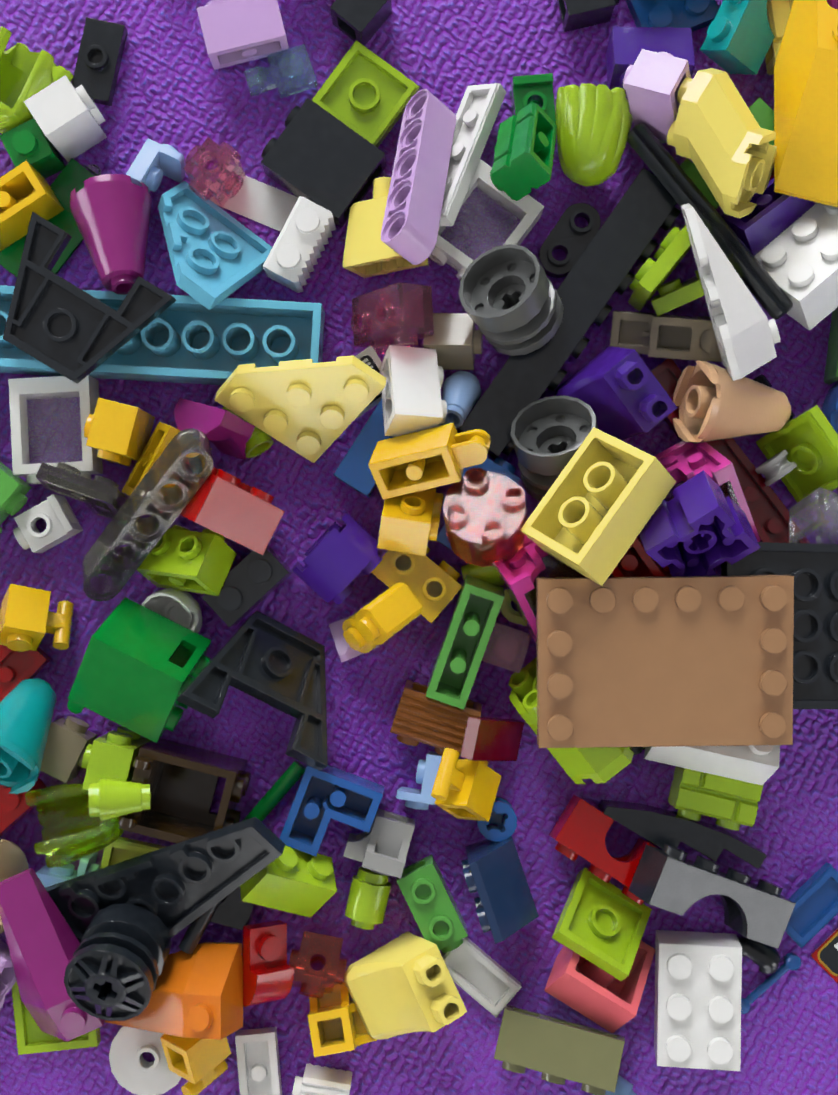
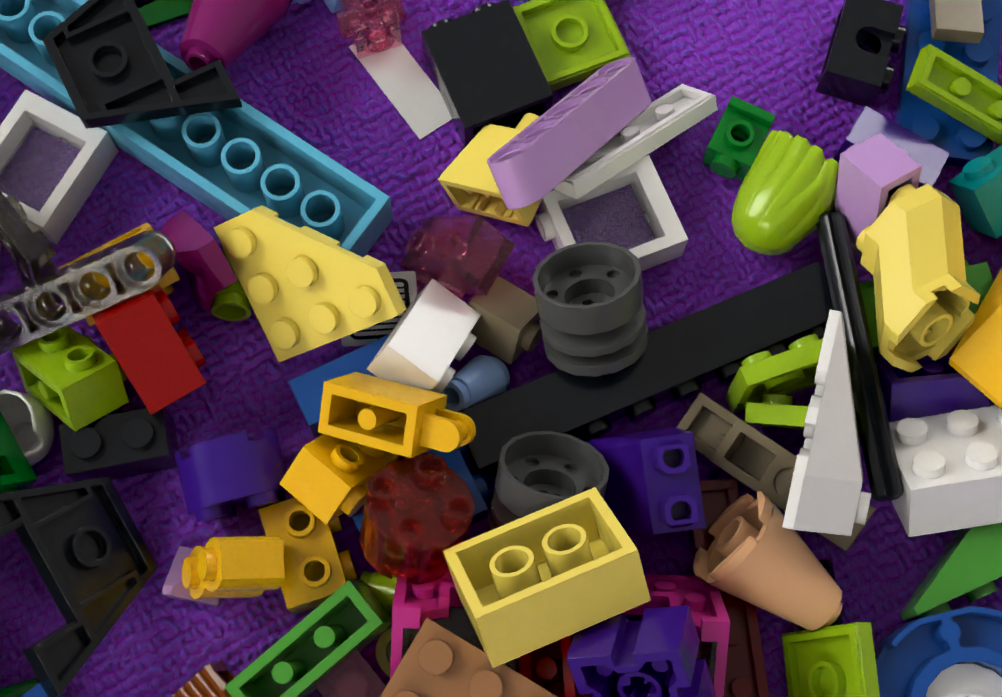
camera: 30 degrees right, 15 degrees down
yellow brick [84,397,155,467] -> none
medium azure plate [158,181,272,310] -> none
white brick [262,196,336,293] -> none
green brick [490,102,557,201] -> none
black plate [538,203,601,278] -> none
light grey bush [755,449,797,486] -> none

